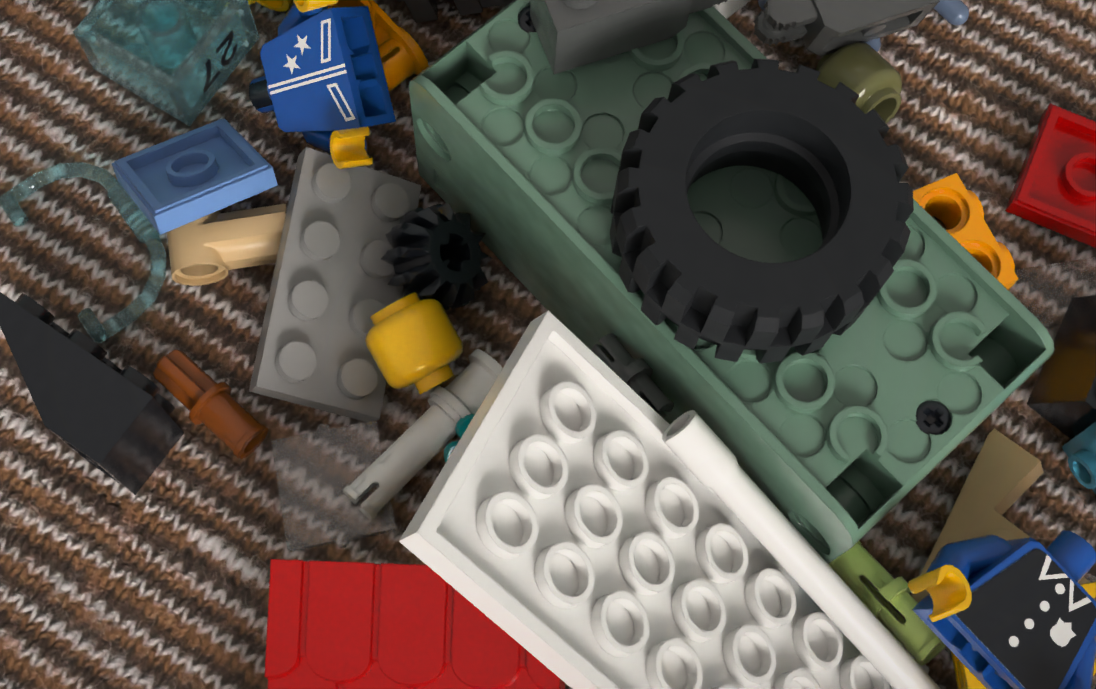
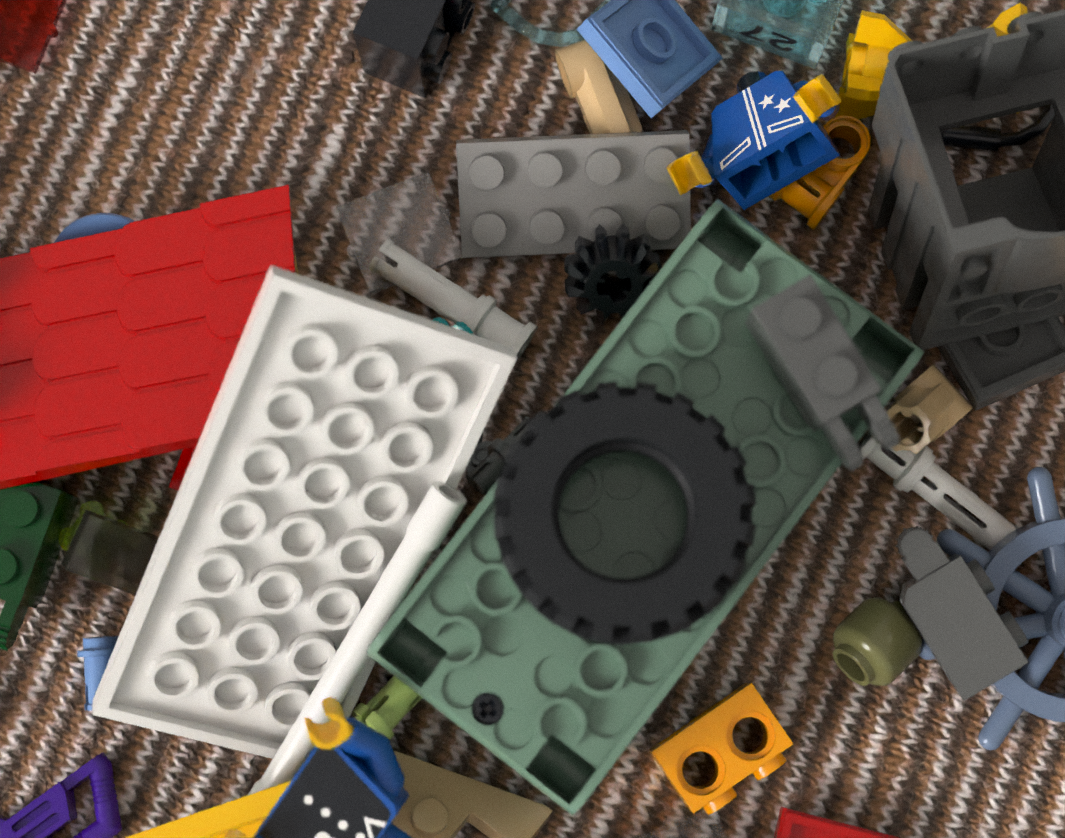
camera: 85 degrees right, 10 degrees up
dark orange axle [153,349,269,459] -> none
yellow head [365,292,463,395] -> none

